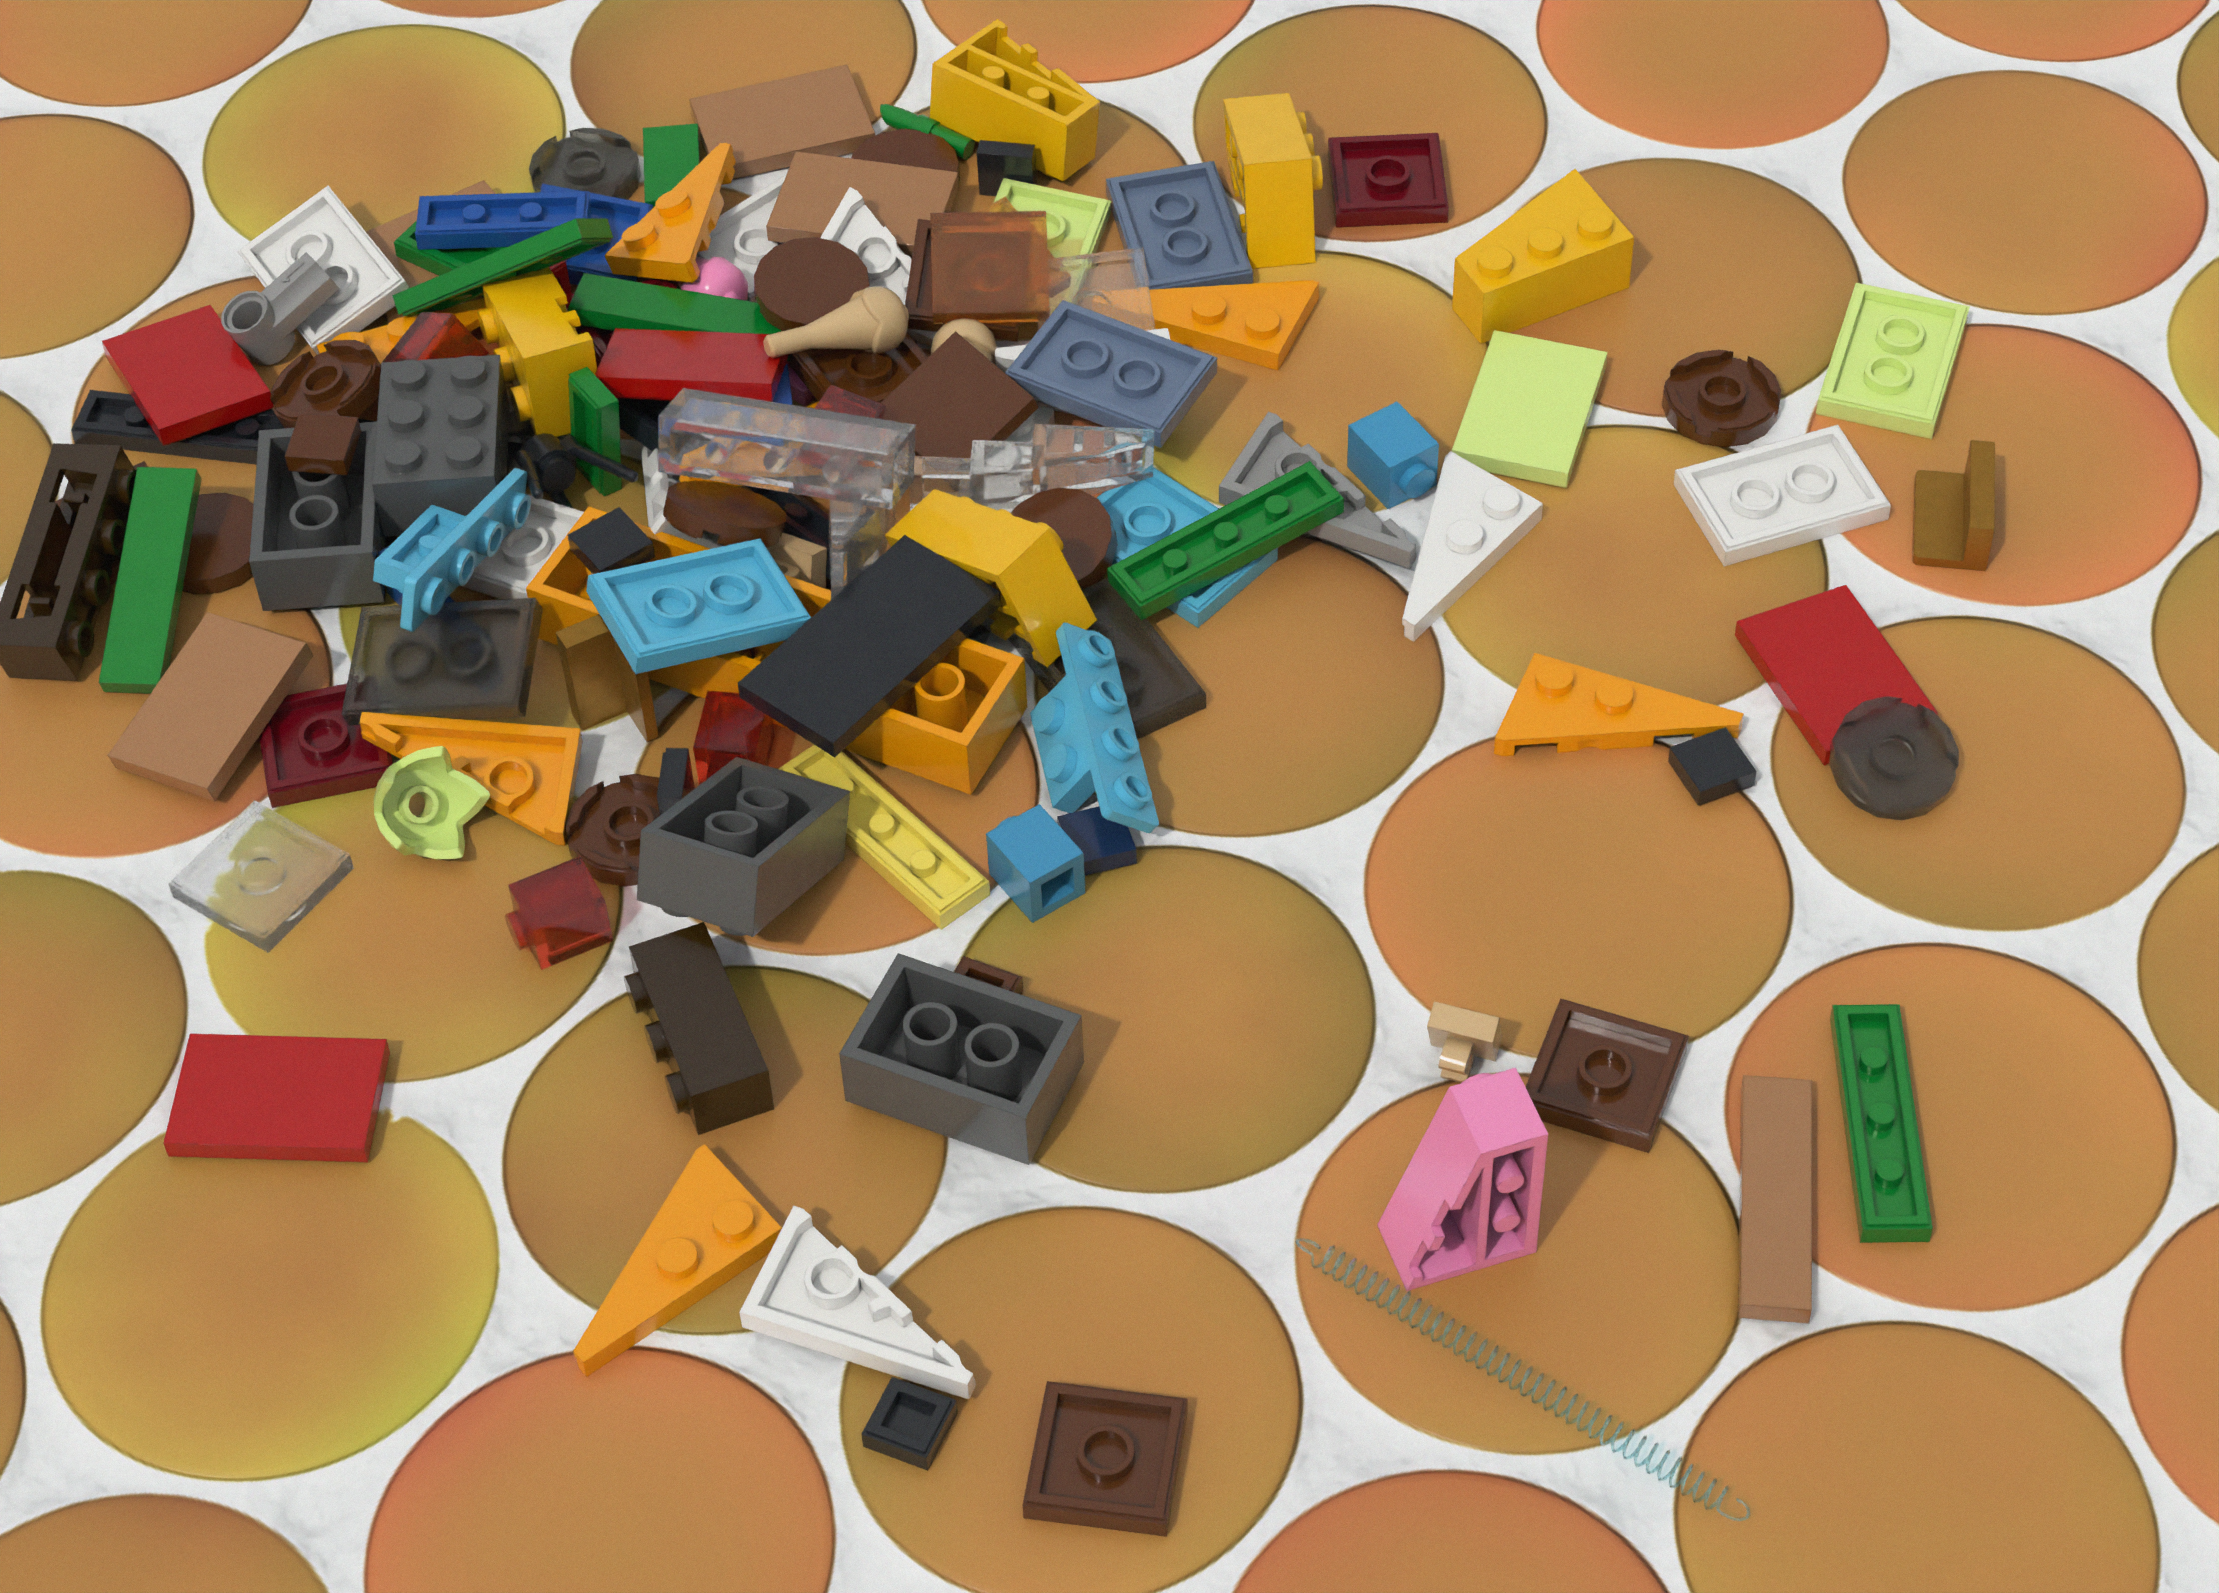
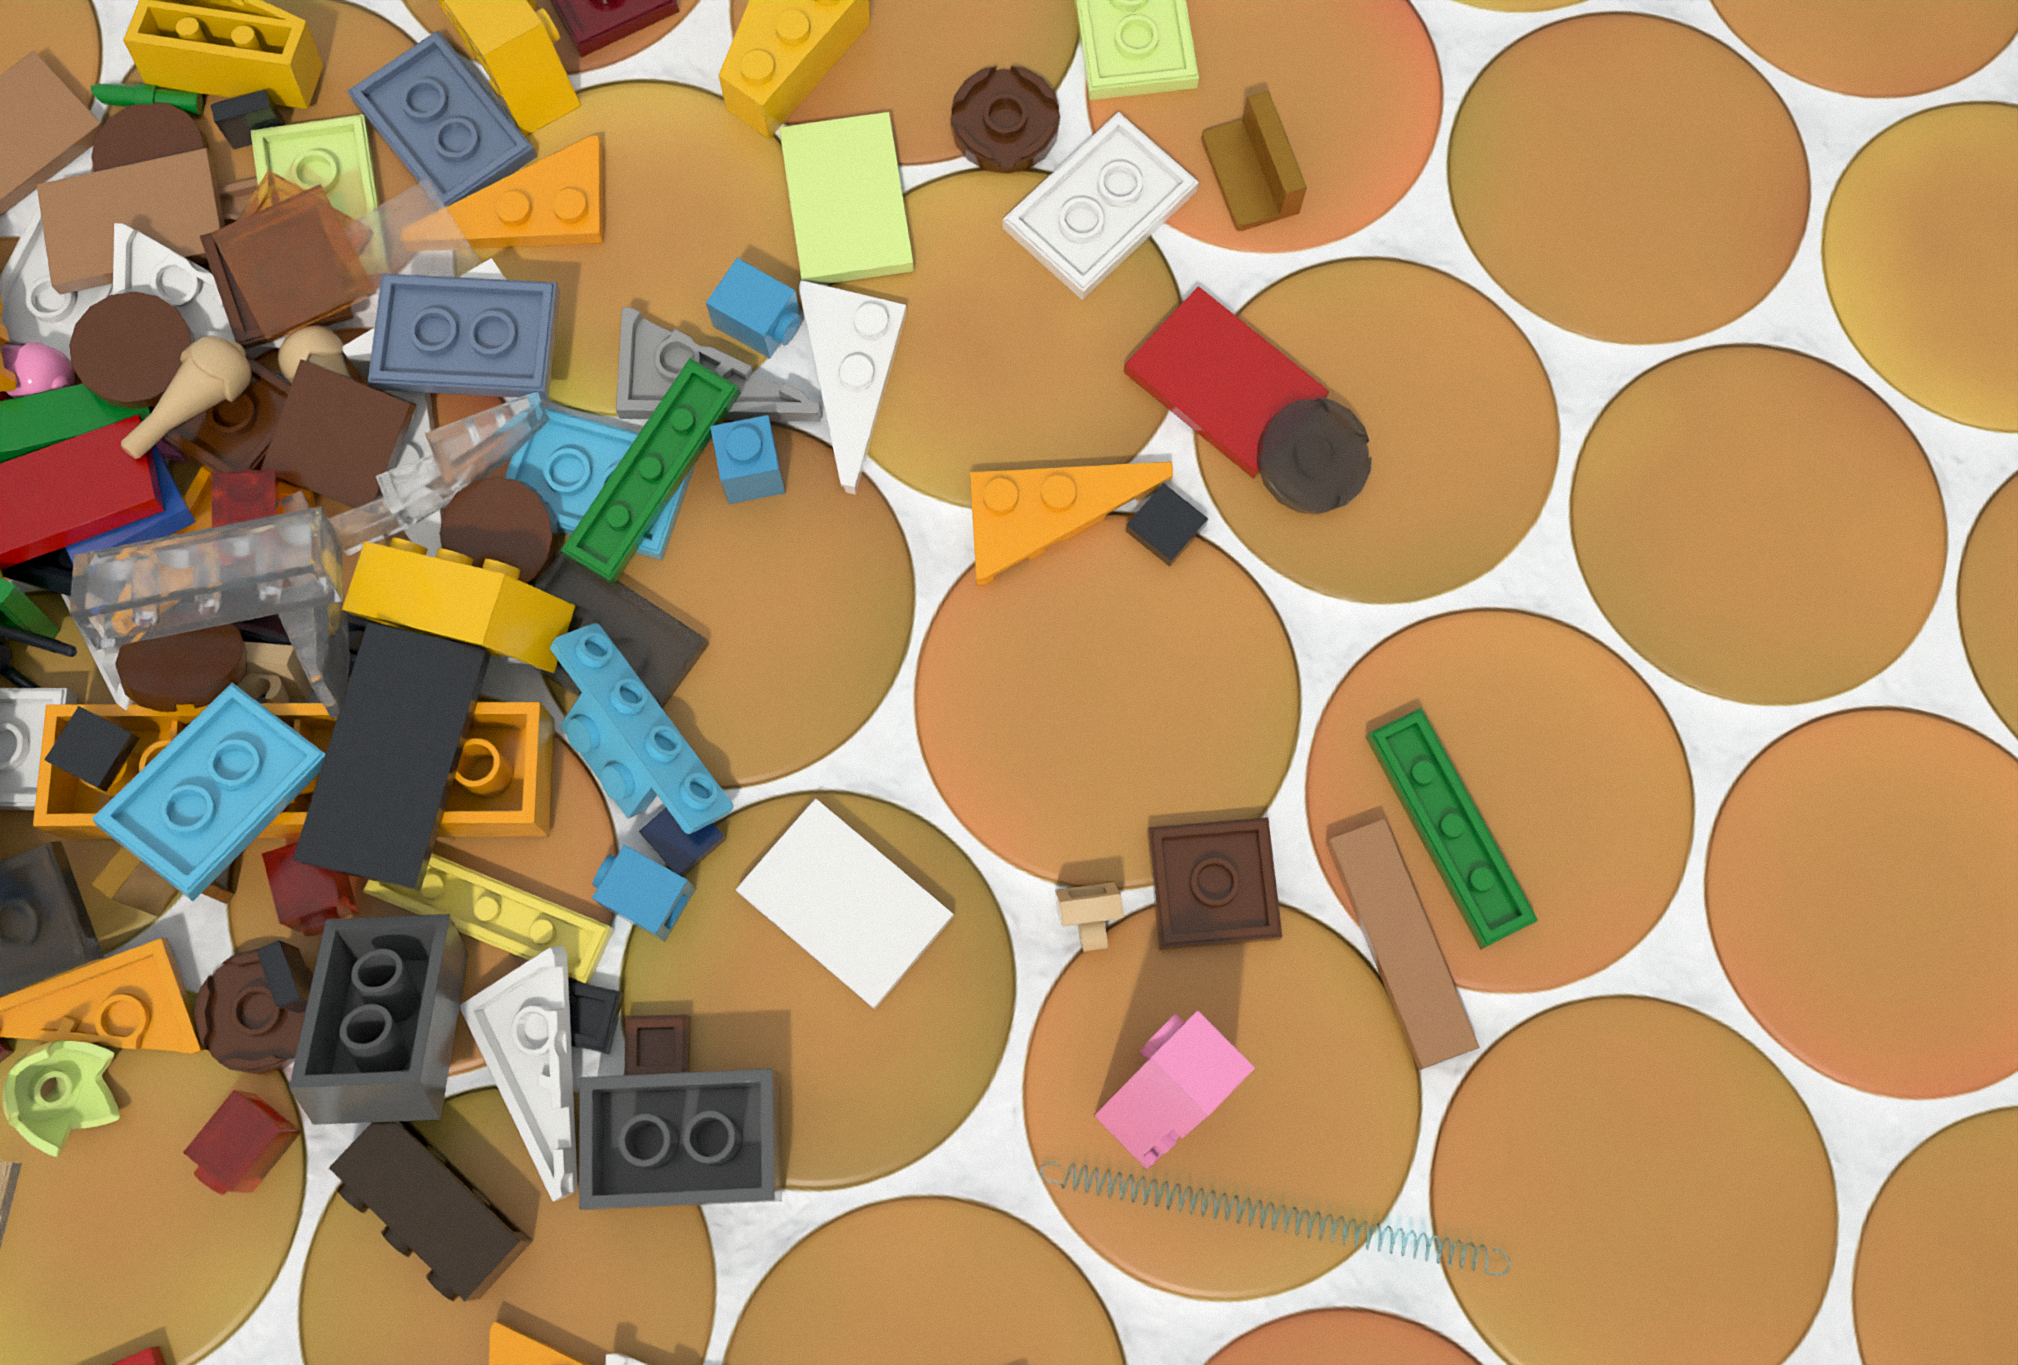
camera: 30 degrees left, 25 degrees up
none -> white wing [460,946,578,1202]
none -> black tile [568,980,624,1054]
none -> dark azure brick [710,415,786,504]
none -> white tile [735,798,954,1010]

